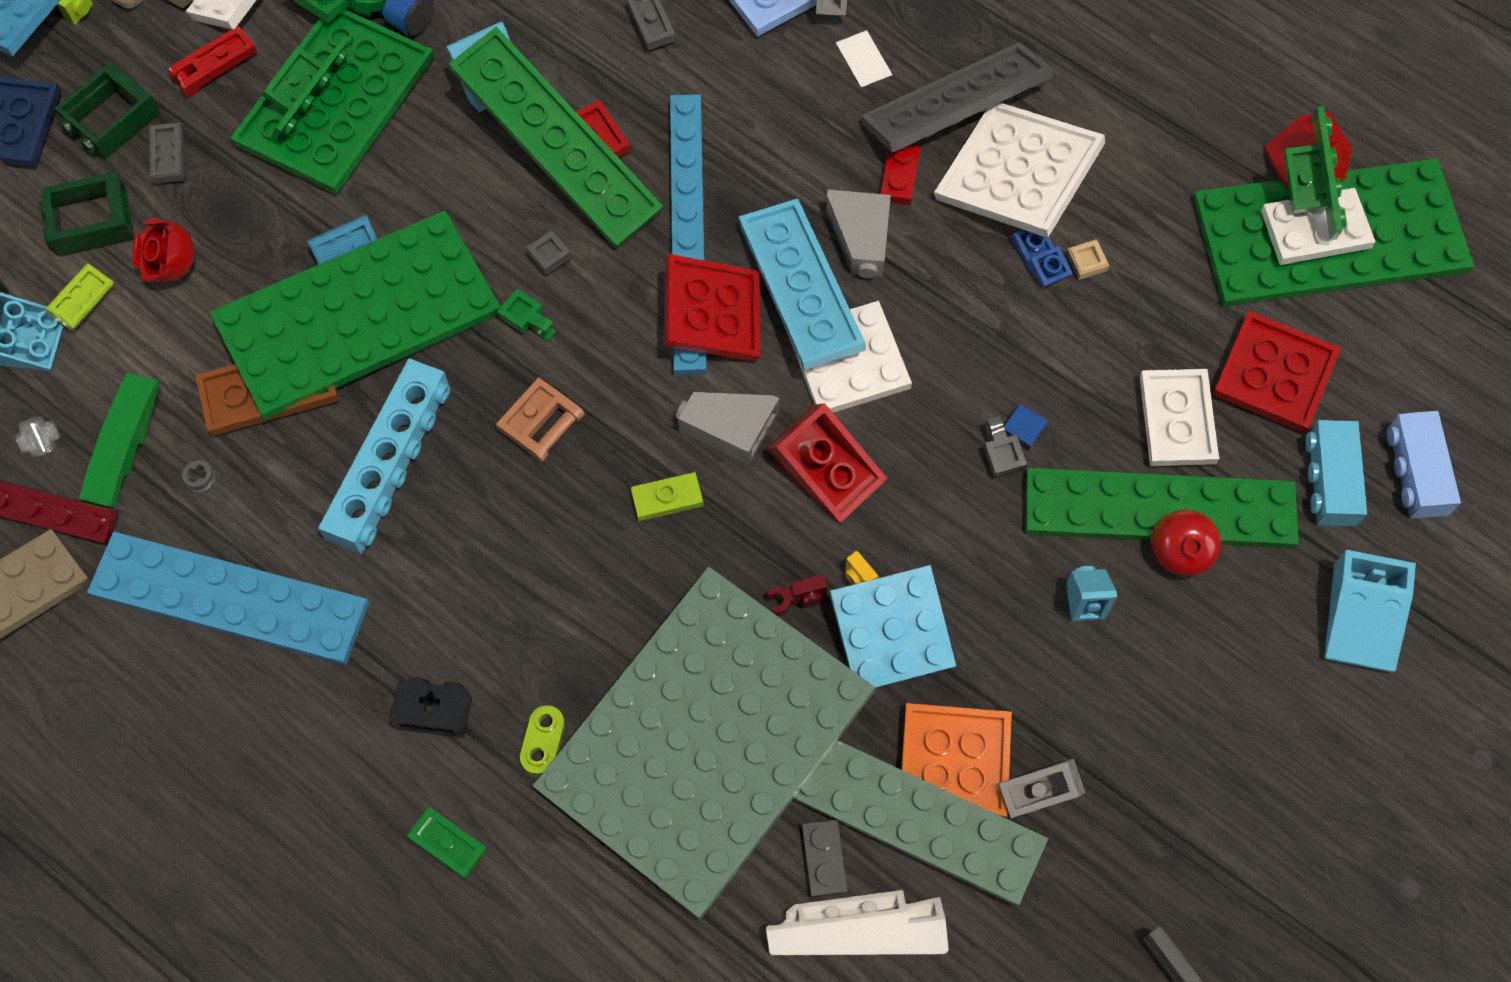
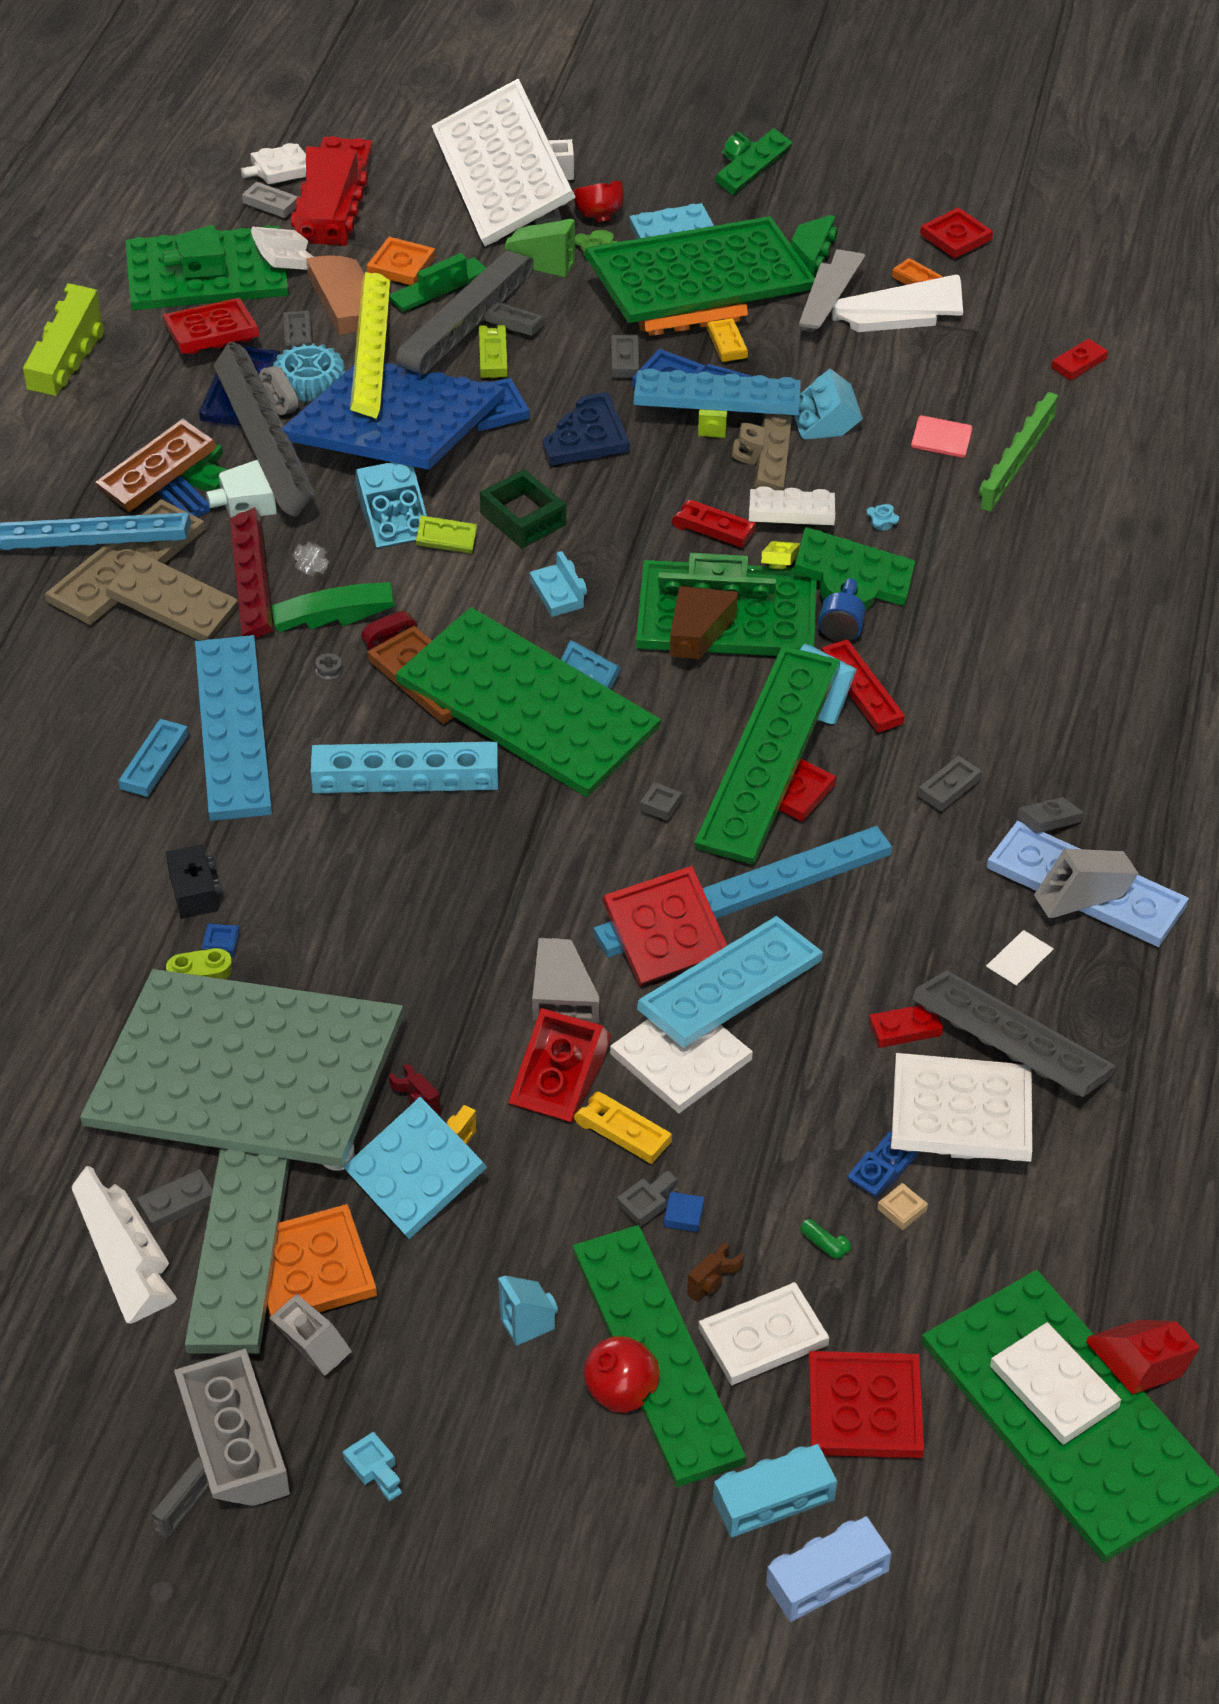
camera: 65 degrees right, 20 degrees down
dark green window [54,62,160,160] -> none
red cylinder [132,217,195,283] -> none
dark grey plate [149,122,184,184] -> none
green plate [407,807,487,880] -> none
nougat plate [496,377,585,463] -> none
green plate [497,289,556,342] -> none
lime plate [631,472,704,521] -> none
light grey slope [826,189,891,278] -> none
green bracket [1284,106,1347,240] -> none
medium azure slope [1324,550,1416,673] -> none
none -> dark azure plate [118,719,189,797]
none -> light grey slope [174,1348,290,1506]
none -> blue tile [202,923,240,958]
none -> medium azure plate [342,1432,402,1501]
none -> dark red beam [361,611,417,650]
none -> medium azure bracket [529,551,587,617]
none -> yellow plate [574,1092,672,1164]
none -> reddish brown slope [670,586,738,659]
none -> reddish brown plate [687,1242,744,1302]
none -> neon yellow plate [761,541,800,569]
none -> green arm [800,1219,851,1259]
none -> red plate [821,639,905,733]

